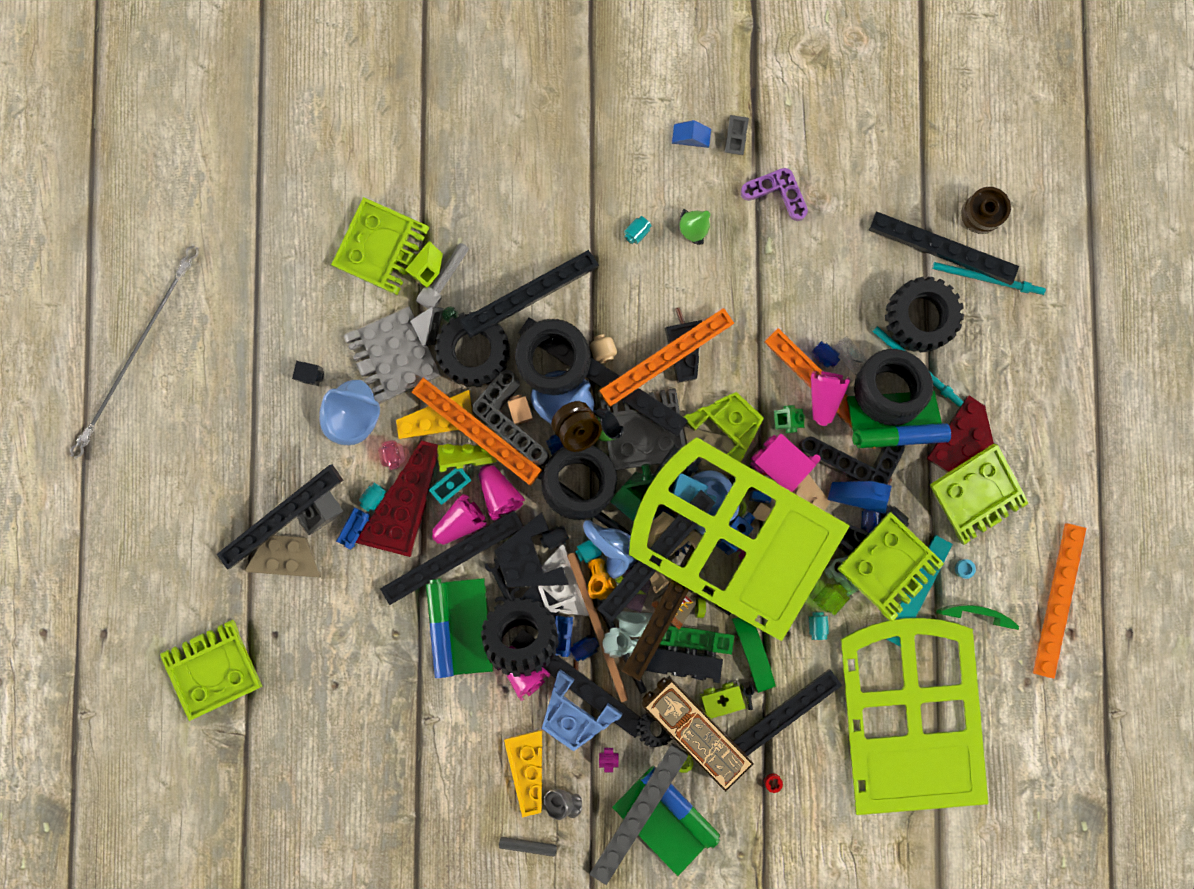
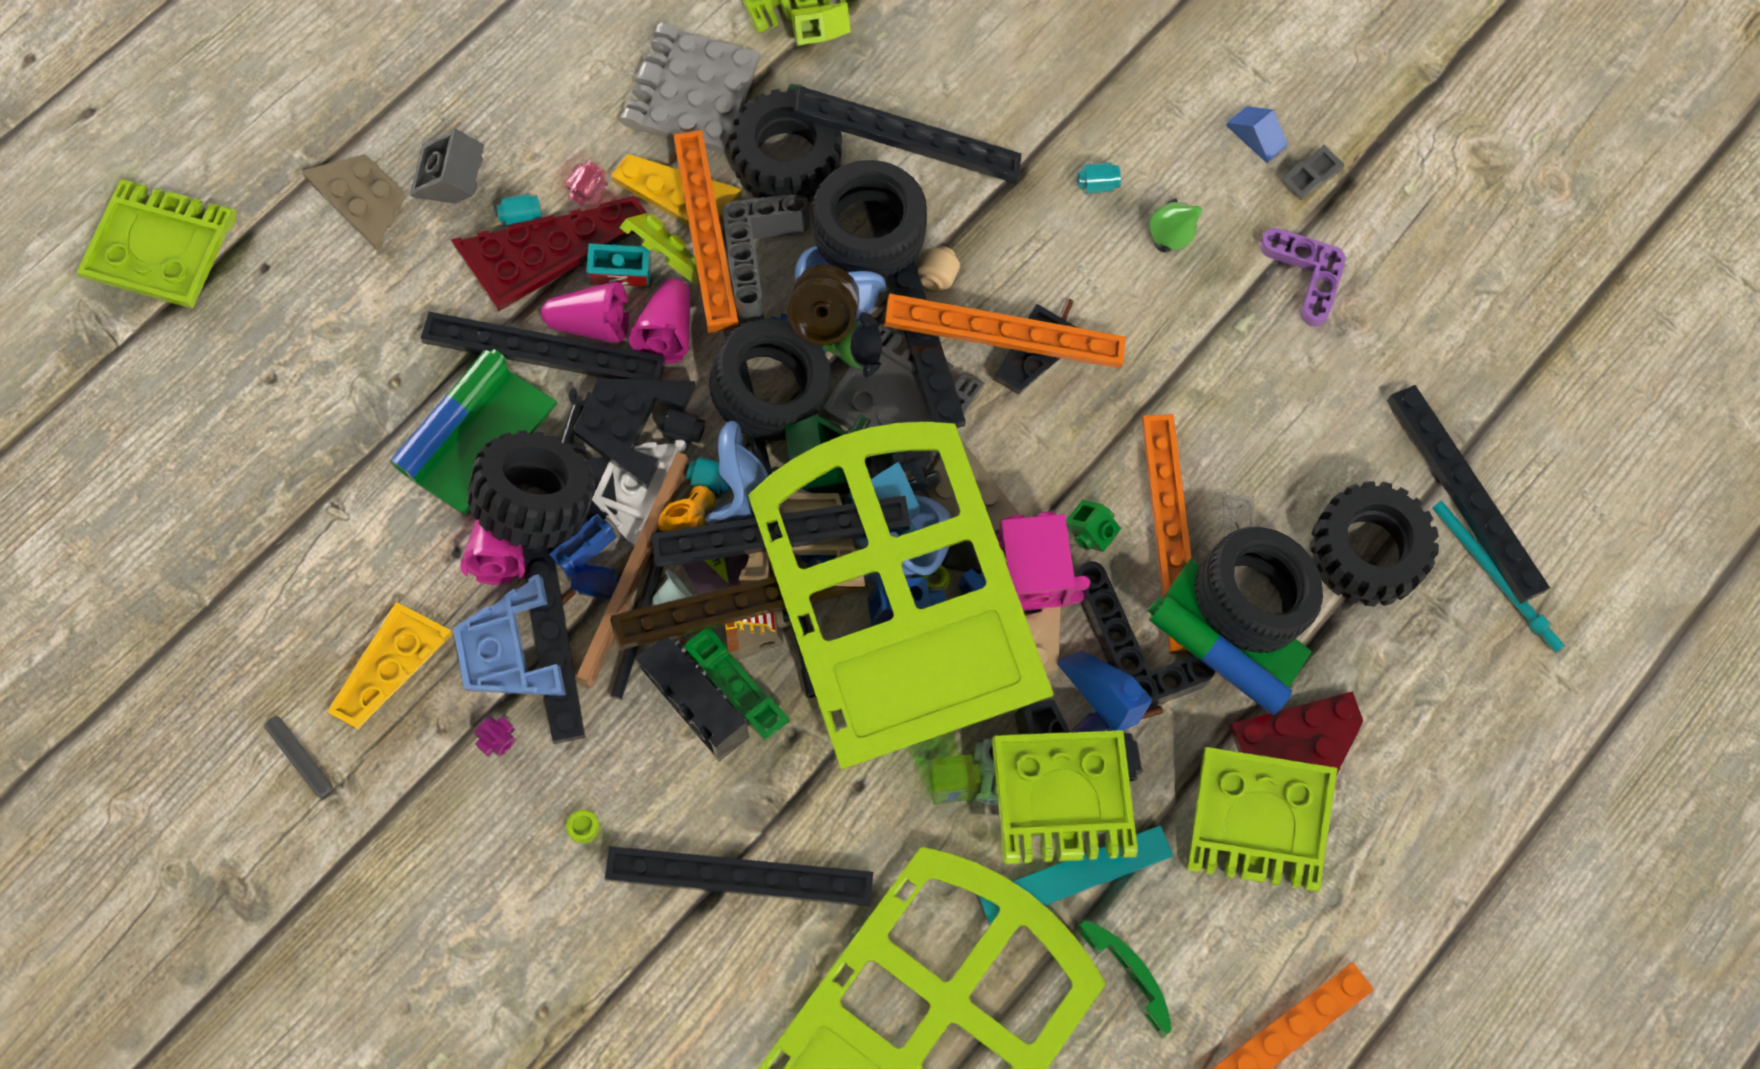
camera: 40 degrees right, 15 degrees down
black plate [217,464,344,570] -> none
black brick [292,360,324,386] -> none
medium blue piece [319,380,380,446] -> none
blue hinge [336,507,370,550] -> none
slope [411,307,444,346] -> none
light grey axle [416,243,469,309] -> none
light nougat brick [507,395,533,425] -> none
flat silver hair [544,789,582,820] -> none
dark grey plate [590,743,689,885] -> none
light aqua connector [602,628,638,658] -> none
green door [612,766,720,876] -> none
black tyre [637,712,672,748] -> none
brick [641,675,754,792] -> none
lime wing [684,392,764,462] -> none
lime tile [695,598,706,618] -> none
lime brick [700,682,746,719] -> none
green slope [732,617,776,693] -> none
black hand [740,682,755,710] -> none
red bush [764,773,783,793] -> none
teal brick [808,612,829,640] -> none
dark pink cone [811,371,850,426] -> none
clear blue brick [812,341,841,368] -> none
teal bar [872,326,964,407] -> none
medium azure tile [955,559,976,579] -> none
dark brown wheel [961,187,1011,234] -> none

